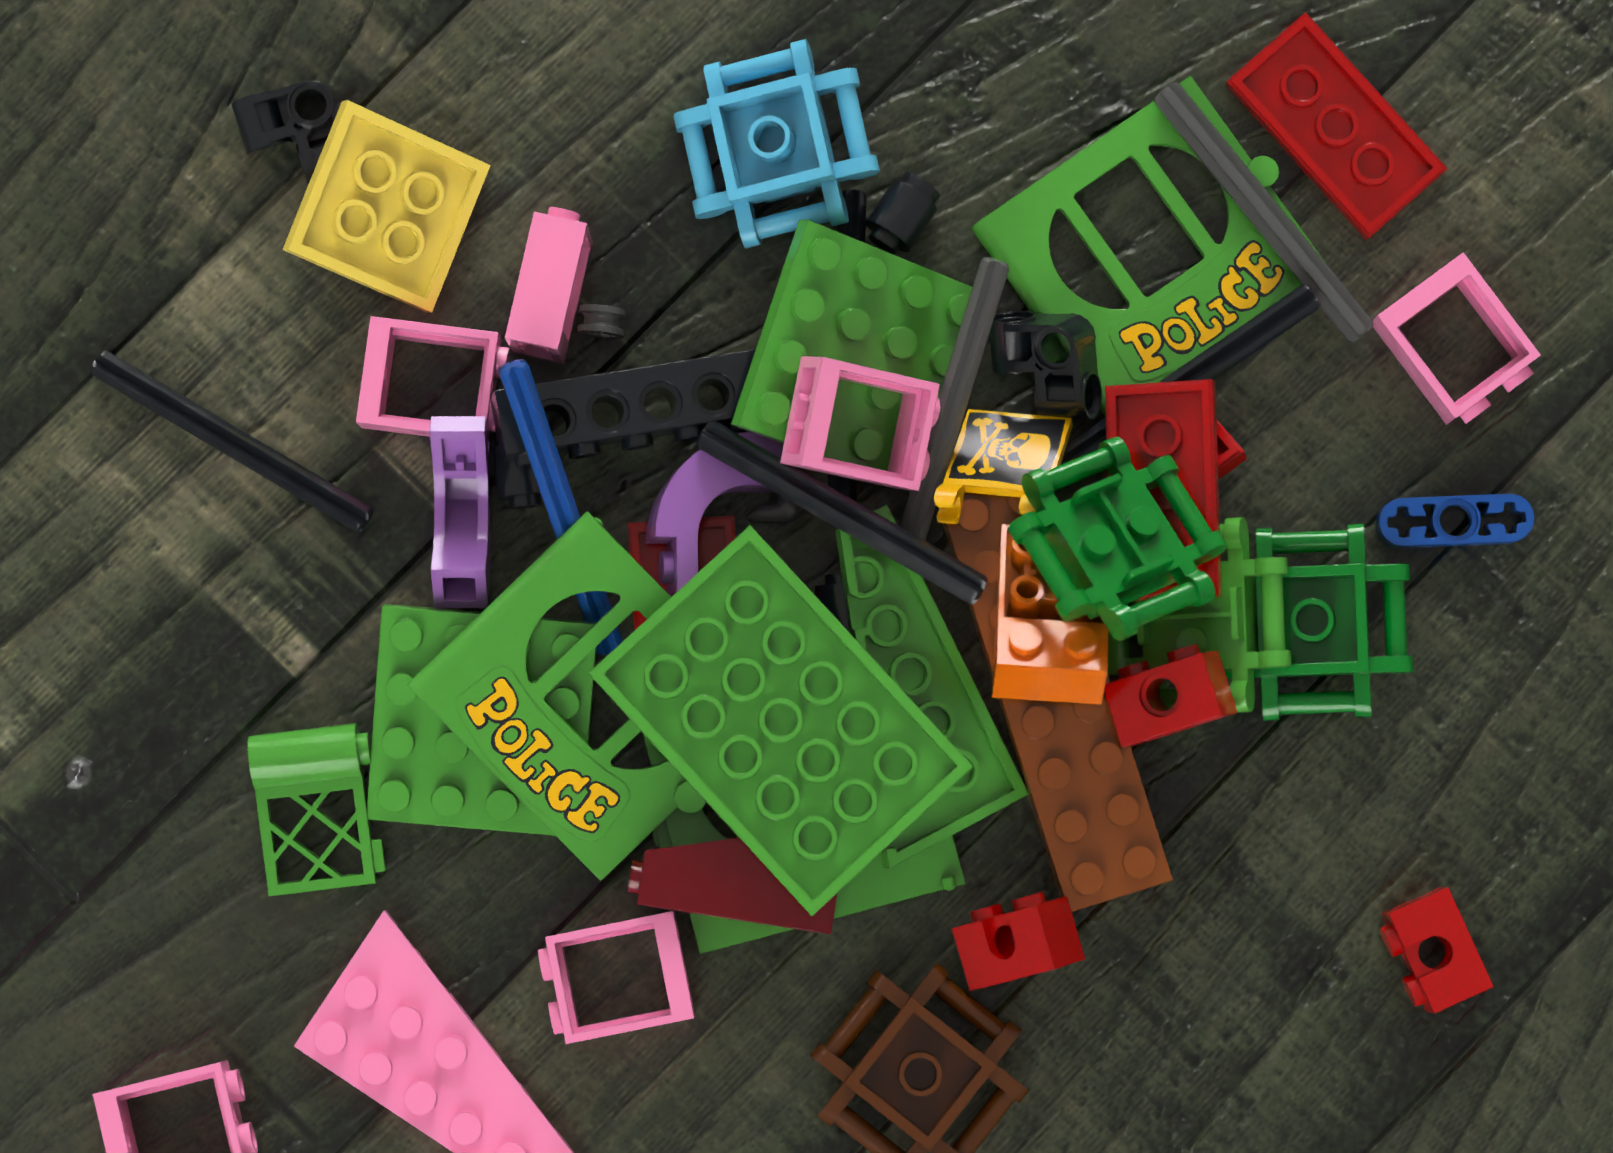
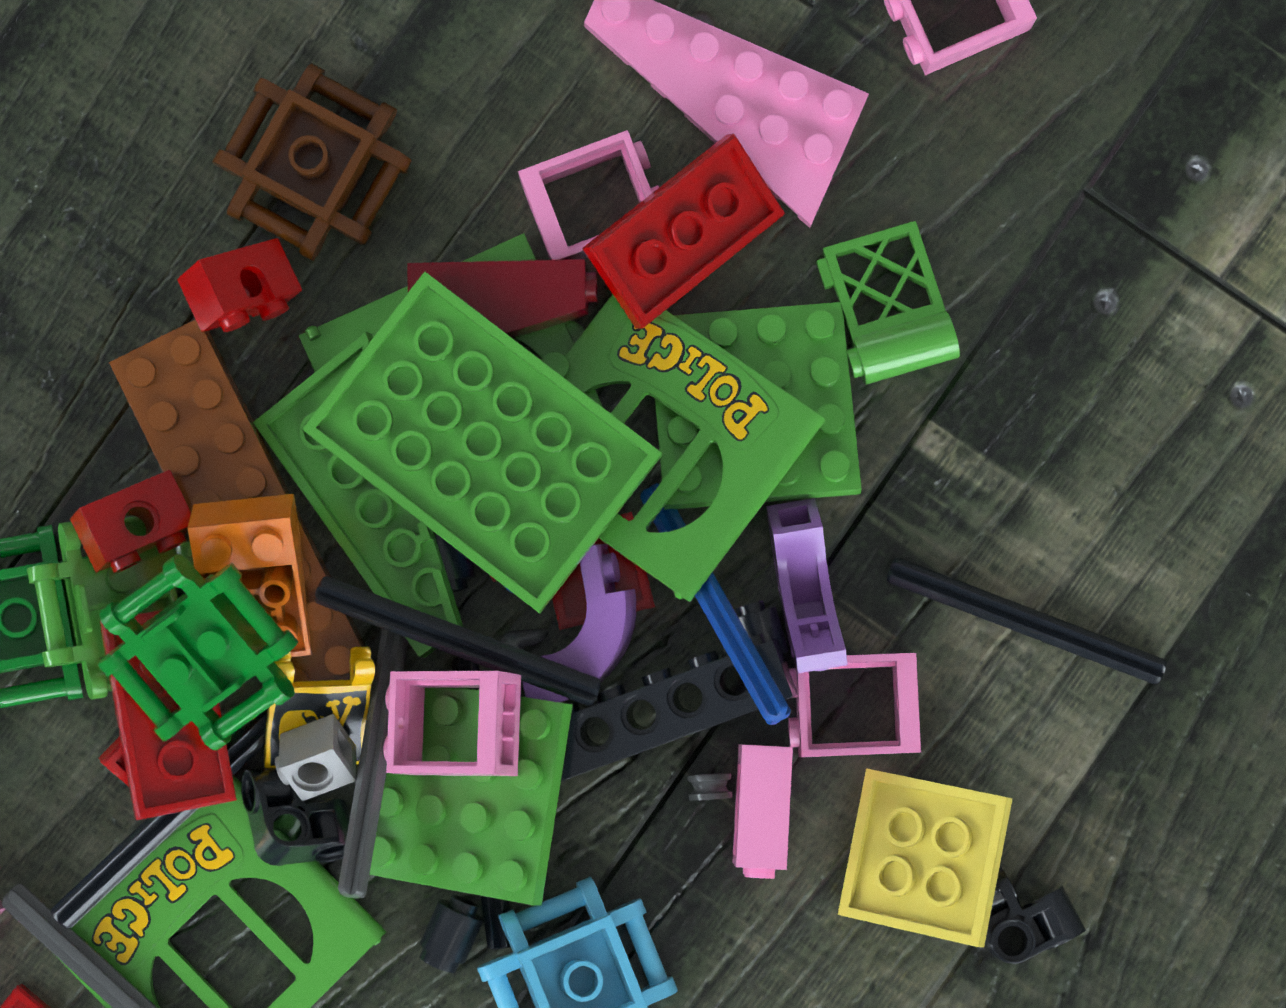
camera: 170 degrees right, 0 degrees up
none -> light grey brick [275,714,357,801]
none -> red tile [582,134,785,329]

